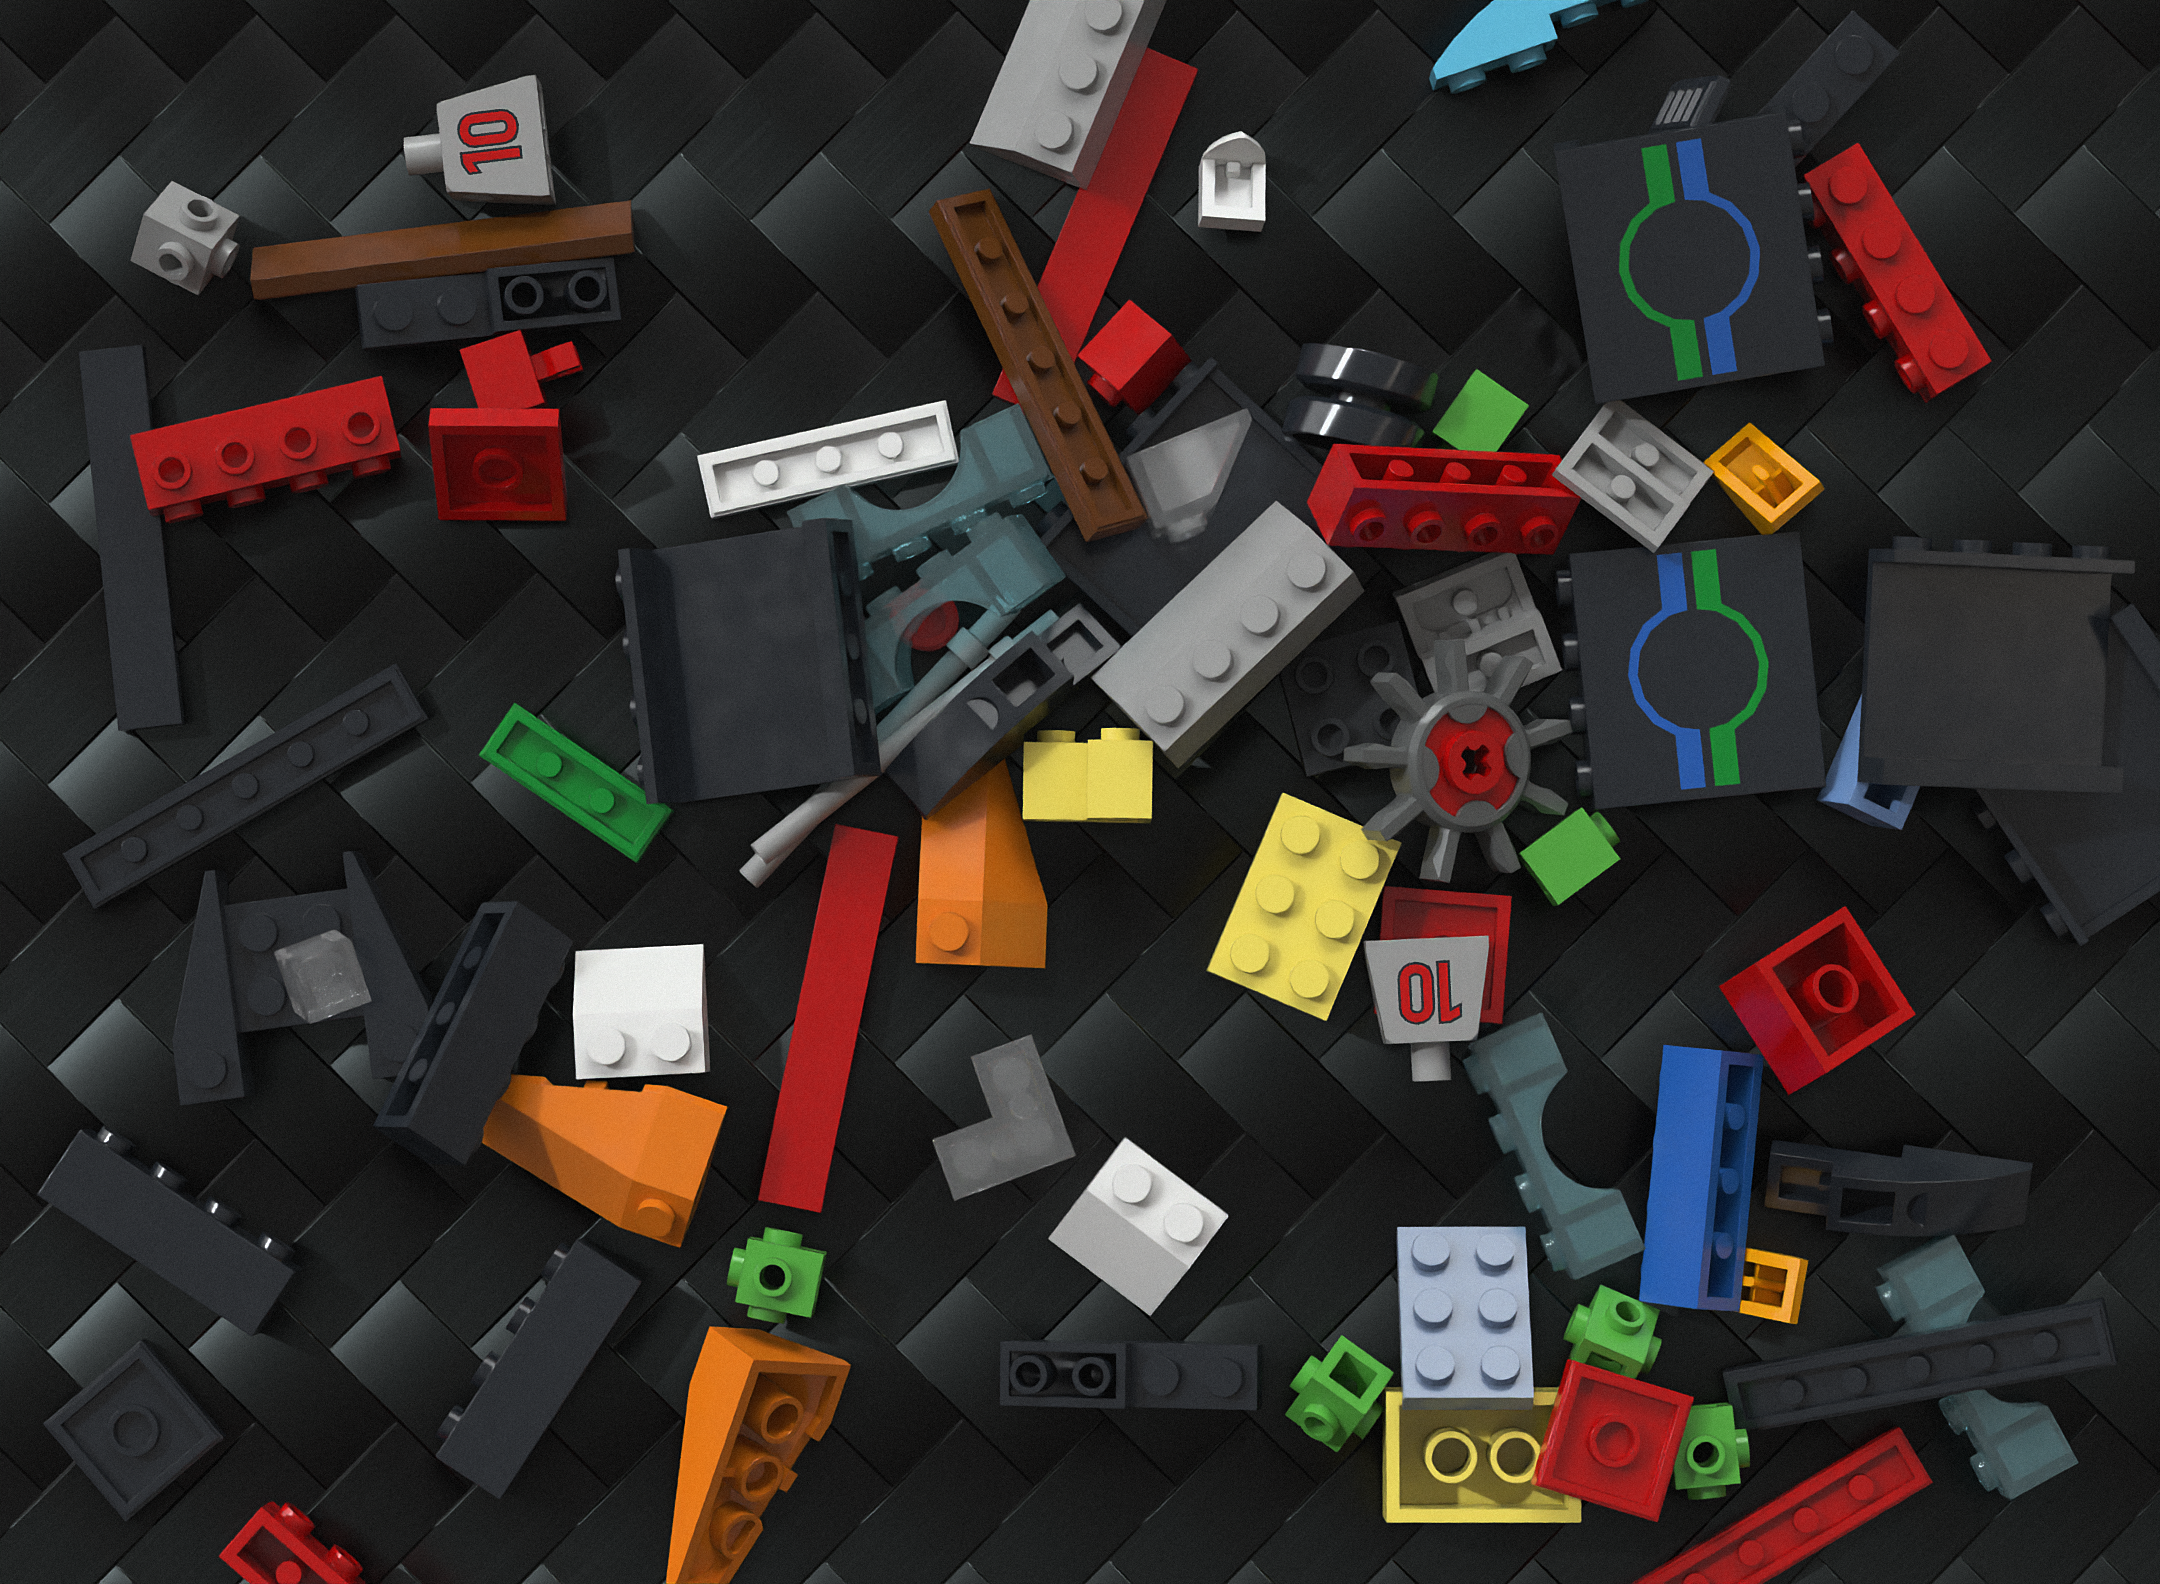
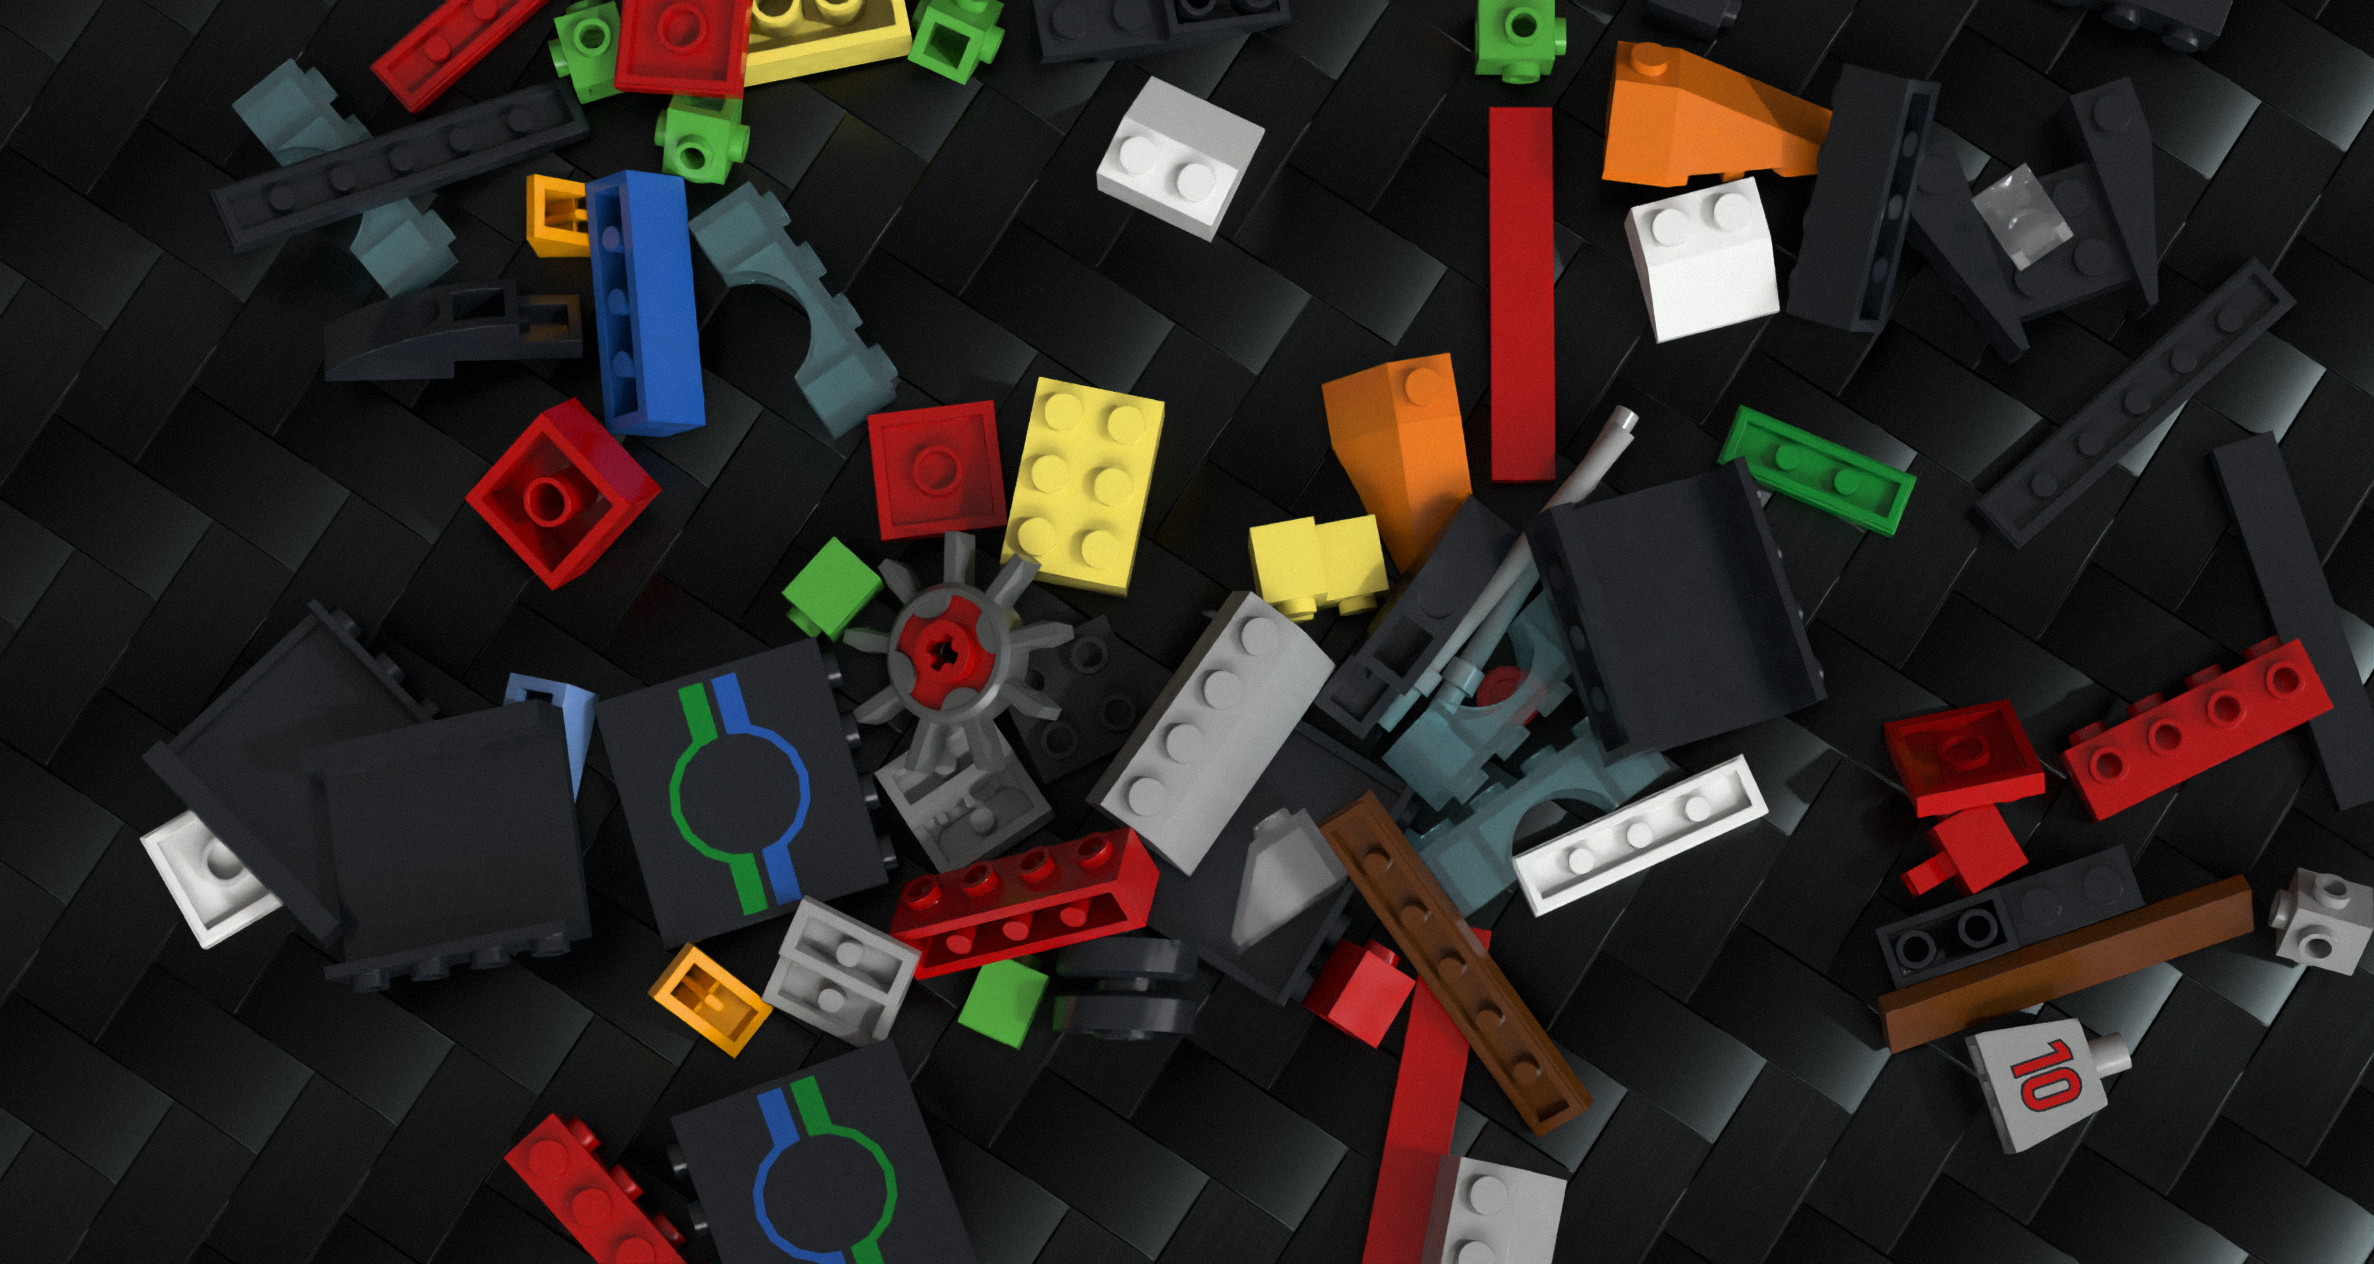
camera: 165 degrees right, 5 degrees down
clear brick [932,1035,1076,1201] -> none
white plate [1198,131,1266,232] -> none
light grey torso [1363,936,1489,1081] -> none
plate [1396,1227,1534,1410] -> none

